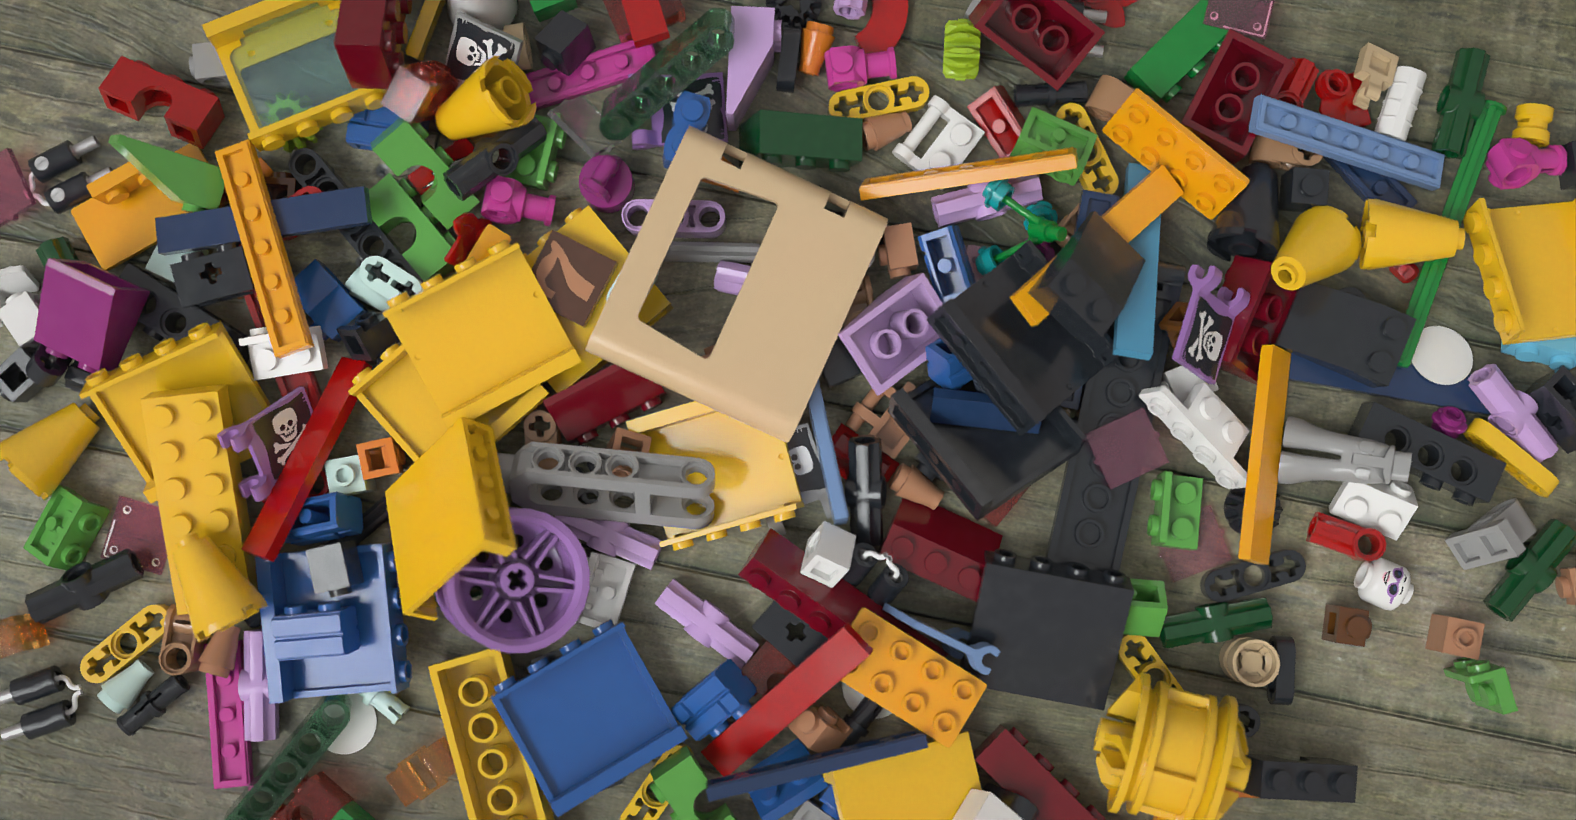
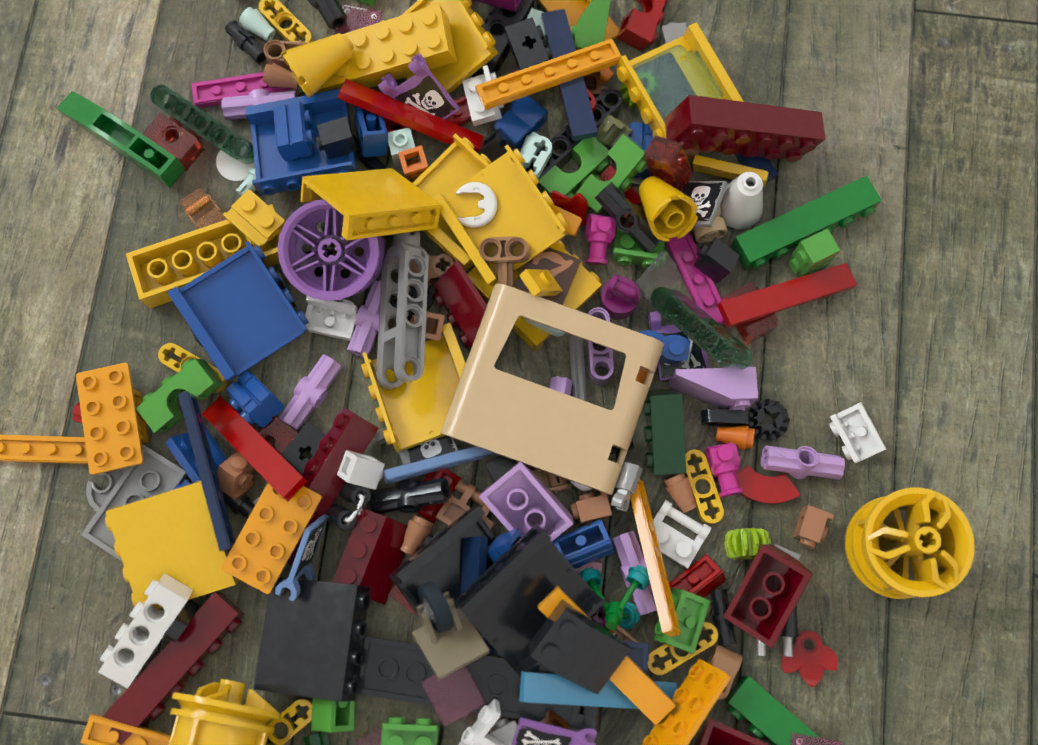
camera: 85 degrees right, 10 degrees down
none -> yellow plate [223,189,286,250]
none -> dark tan plate [412,581,490,680]
none -> white head [455,182,497,228]
none -> medium nougat beam [479,237,532,287]
none -> yellow plate [520,269,563,296]
none -> olive piece [595,114,633,147]
none -> light grey bar [611,462,642,512]

